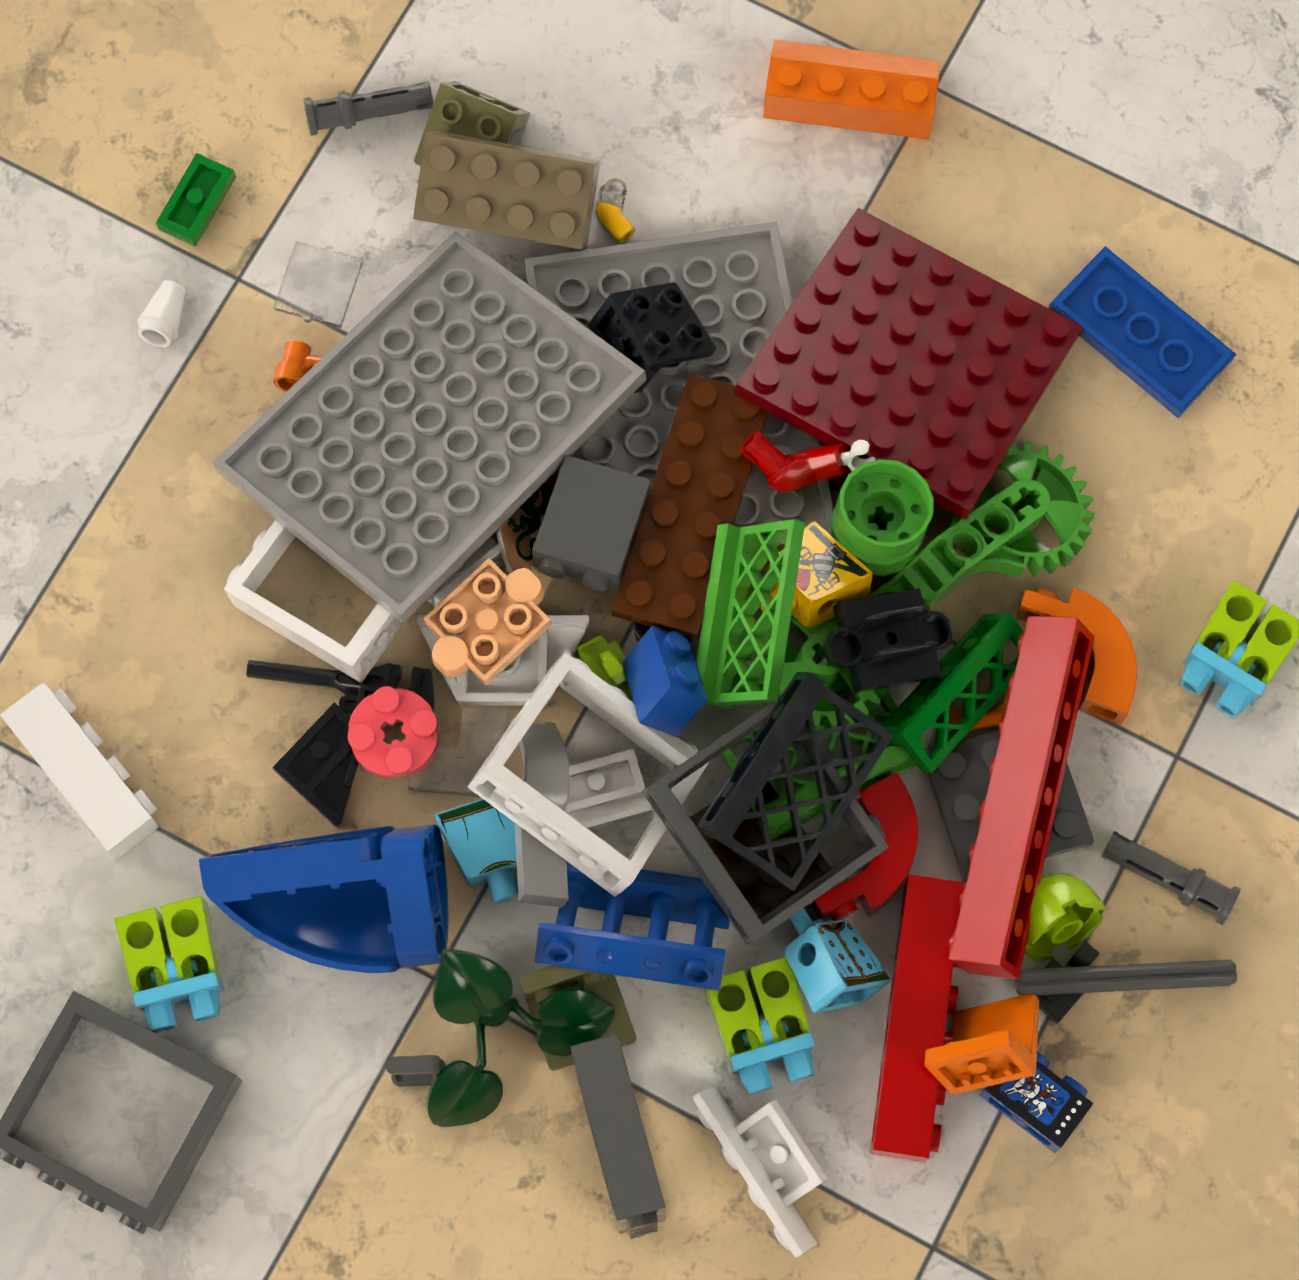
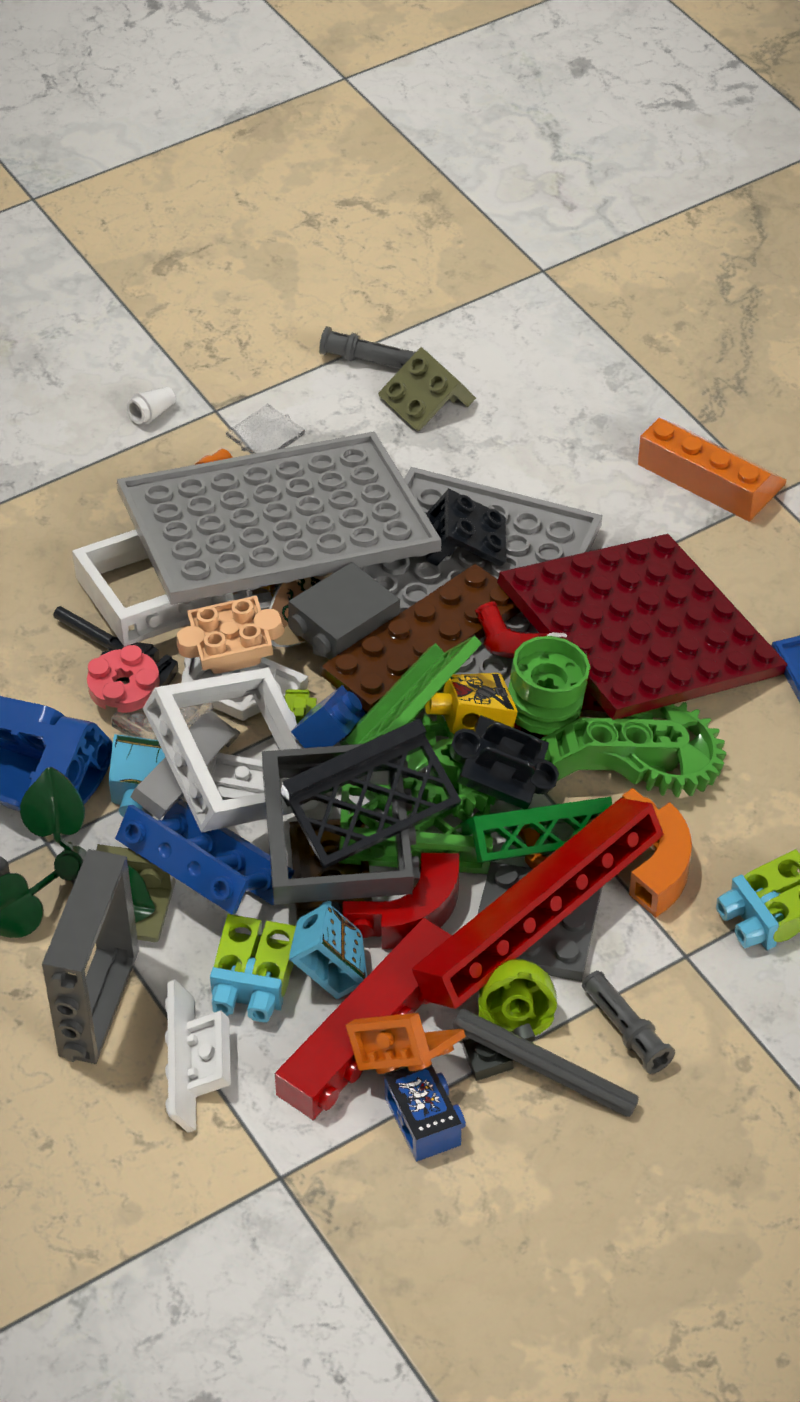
camera: 30 degrees right, 25 degrees down
green plate [156,153,236,247] -> none
black wing [272,702,359,828] -> none
dark tan brick [413,130,601,250] -> none
arm [595,178,636,243] -> none

